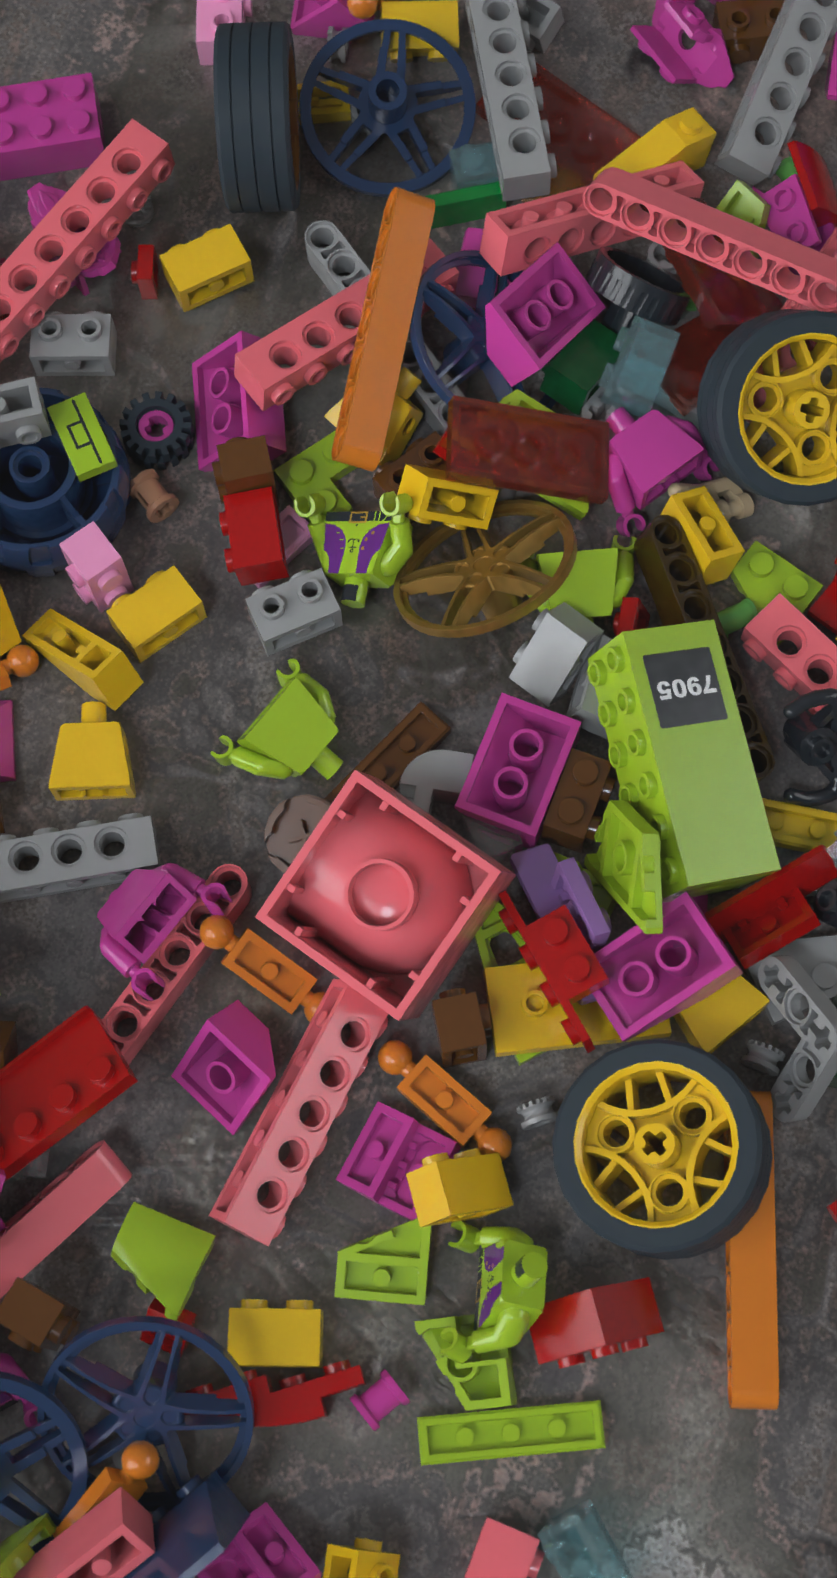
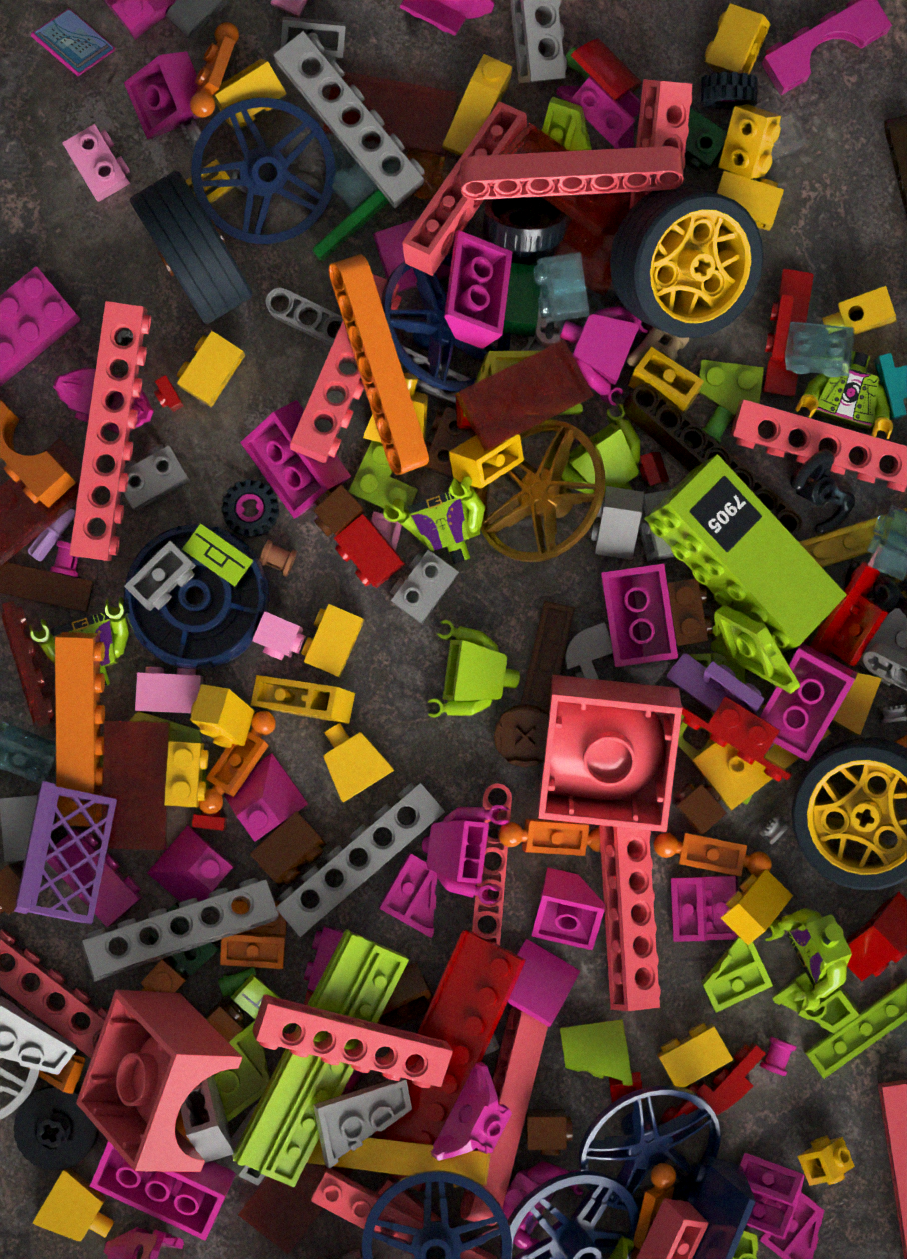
camera: 30 degrees left, 15 degrees up
none -> dark pink wing [378,852,437,938]
none -> dark pink slope [508,939,580,1027]

